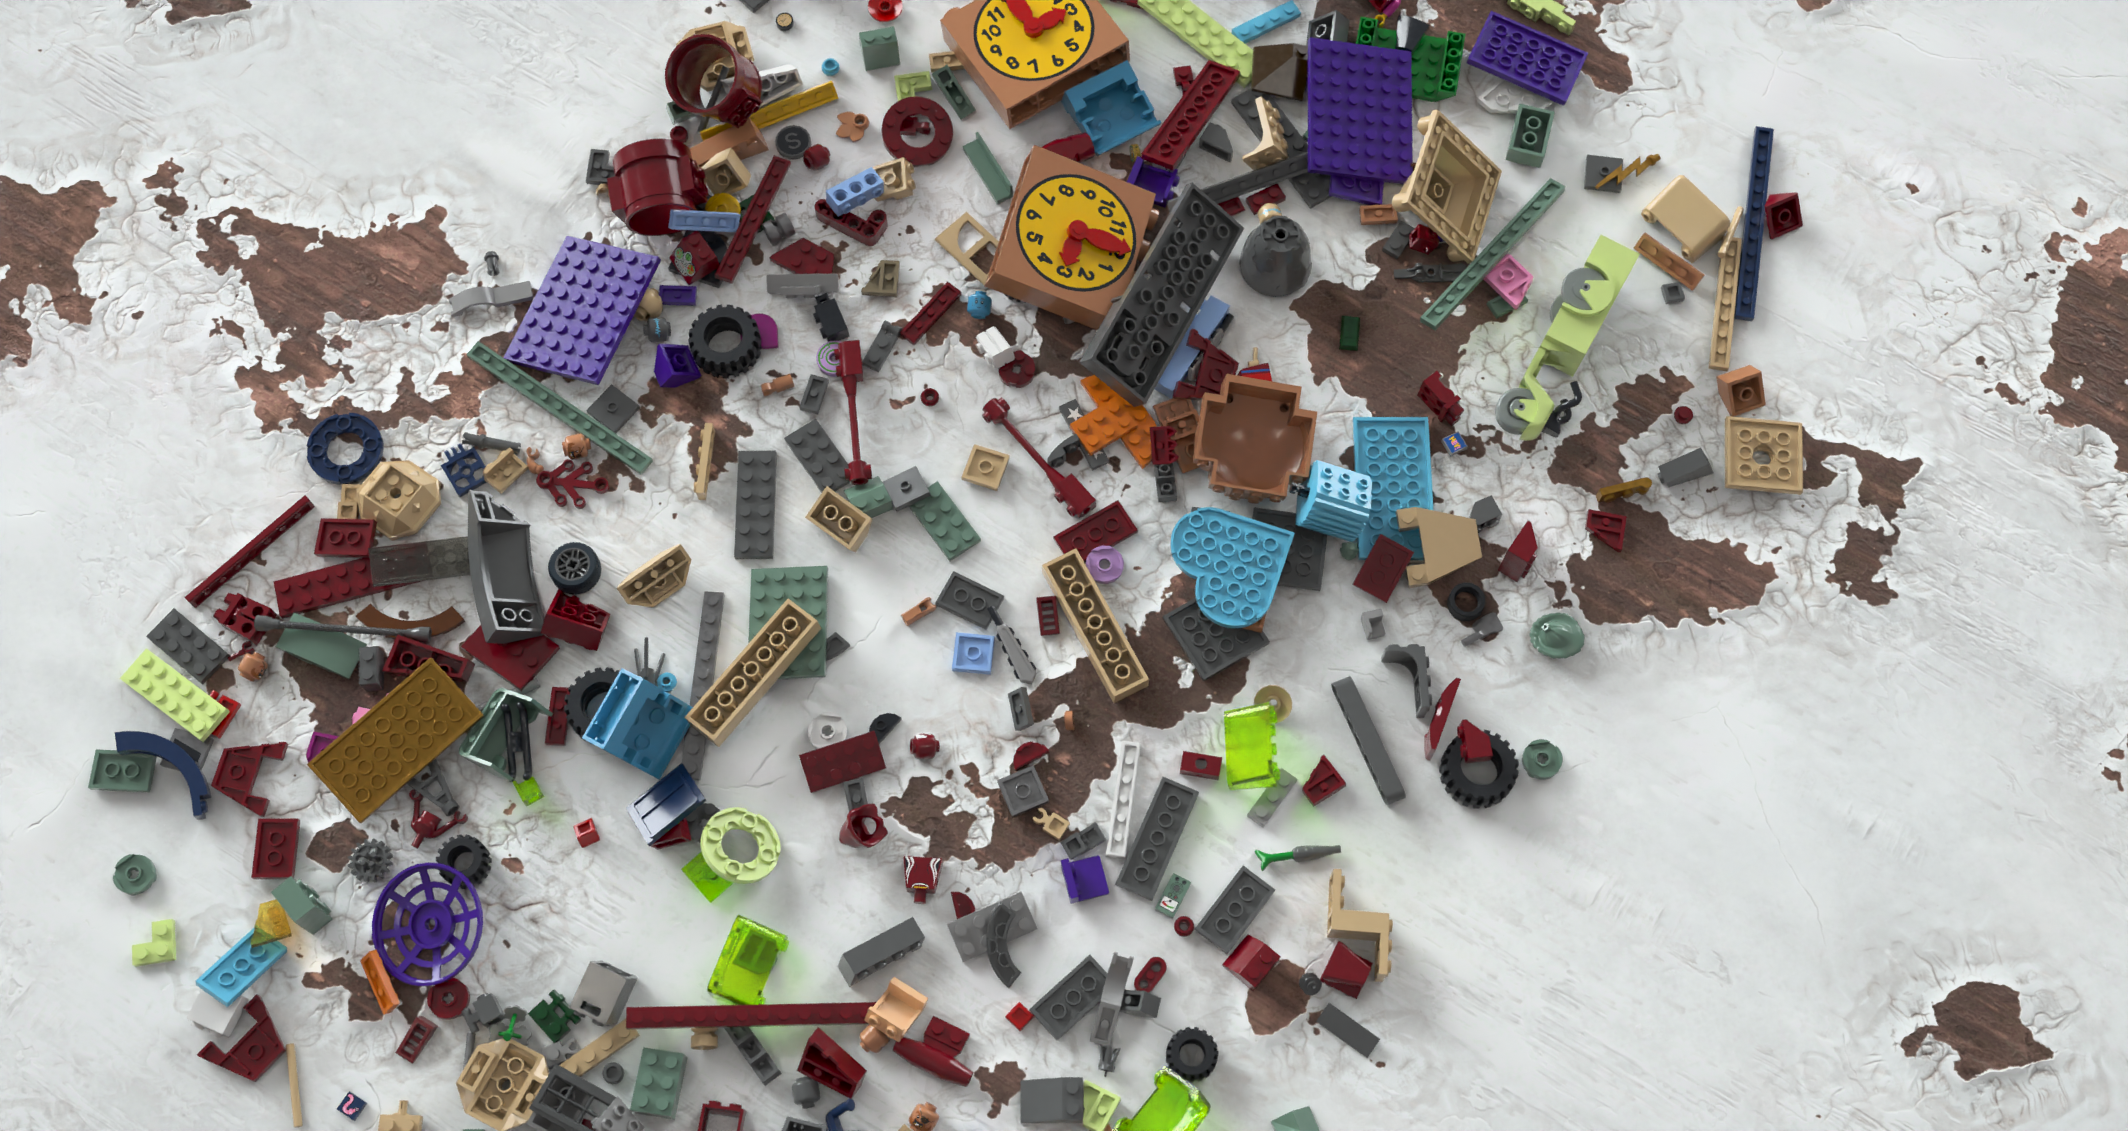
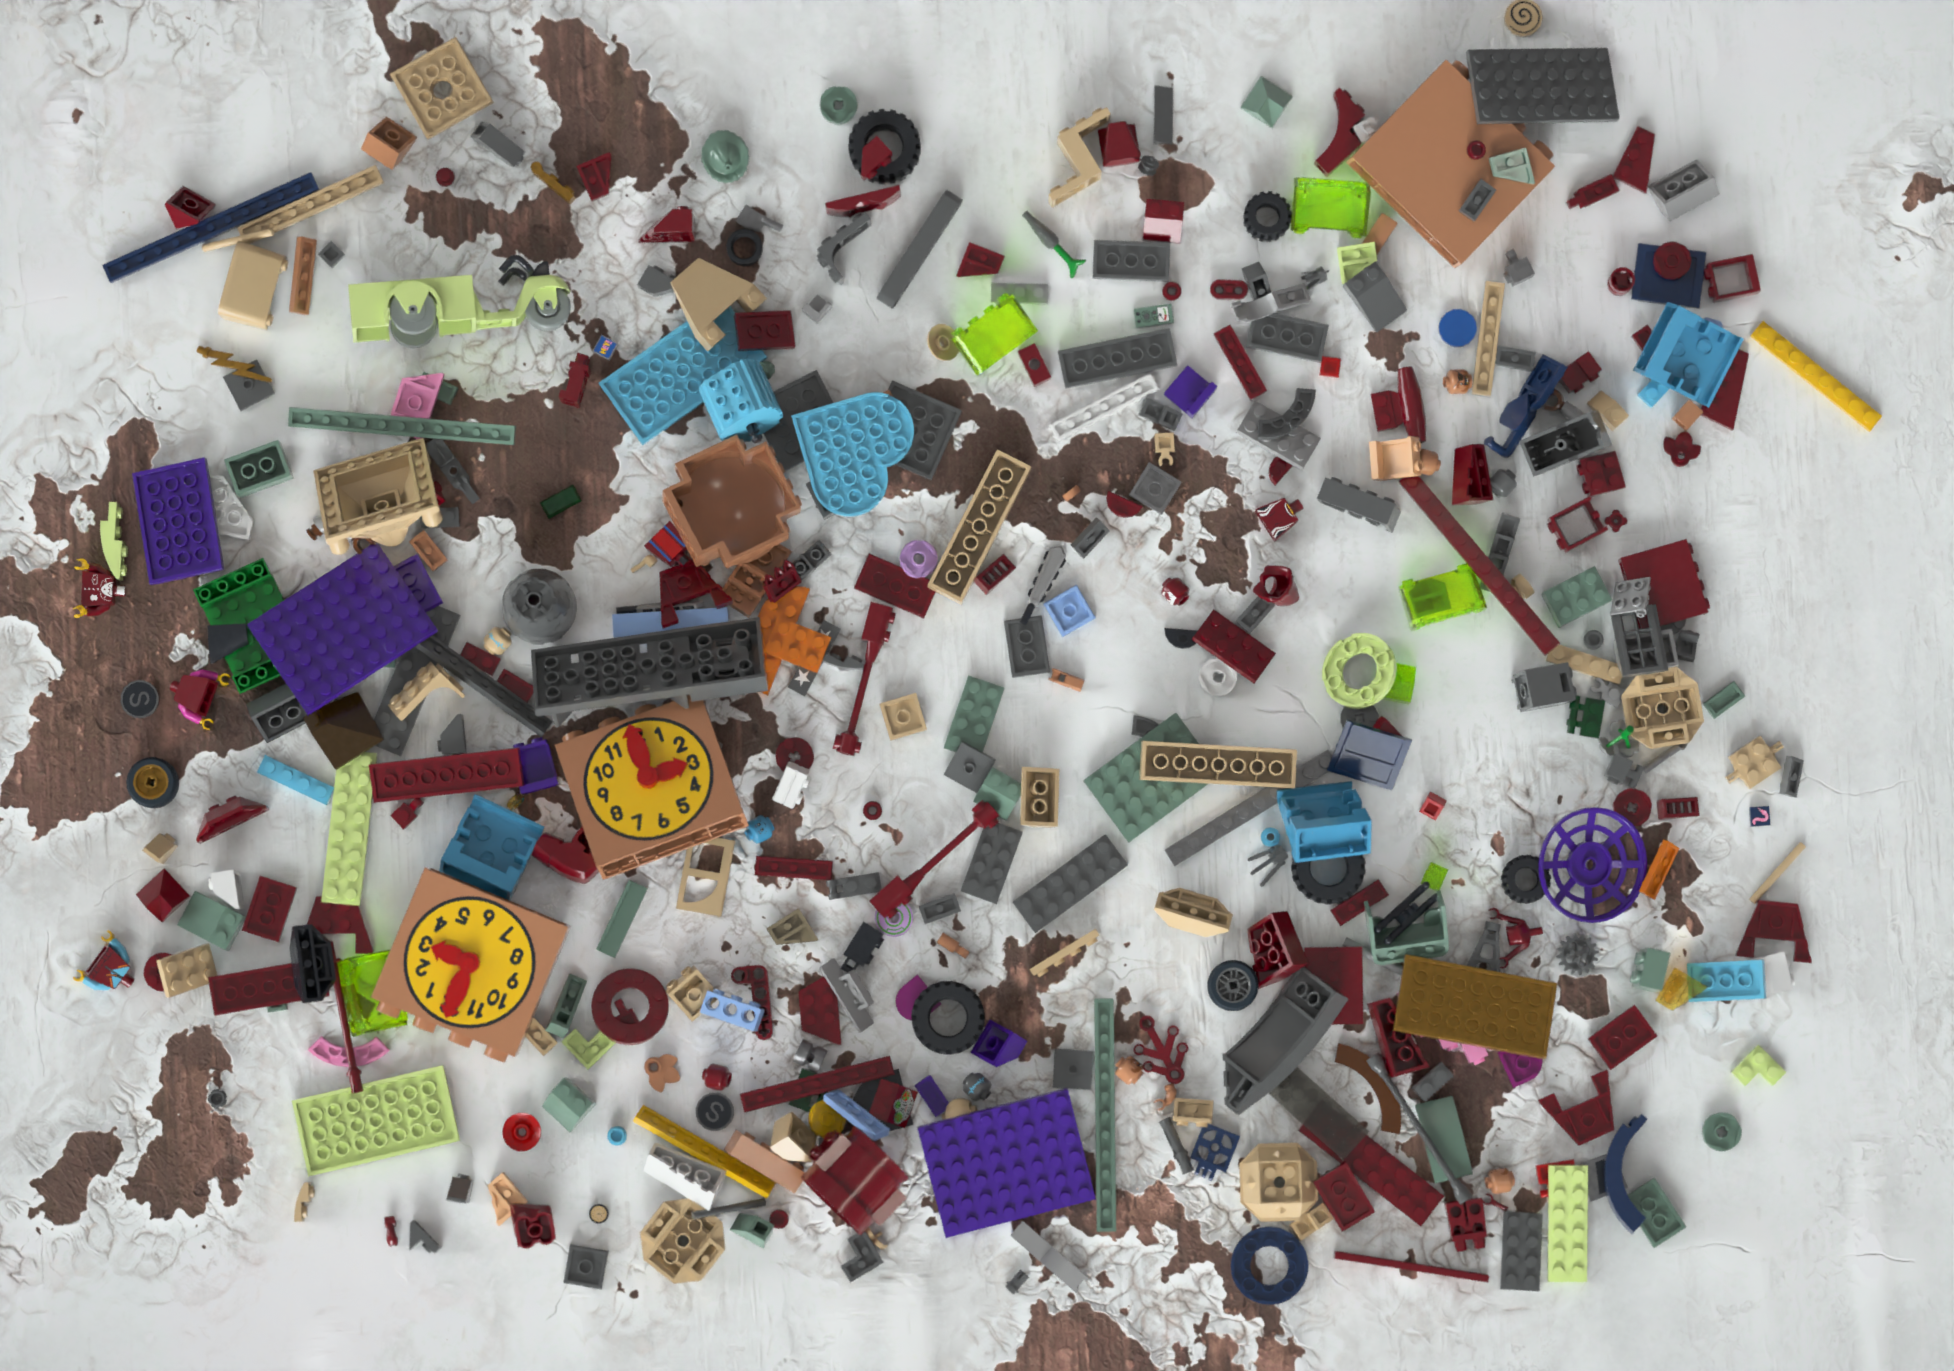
camera: 125 degrees left, 15 degrees up
dark red cylinder [665,34,763,128] -> none
none -> dark red plate [1213,325,1267,401]

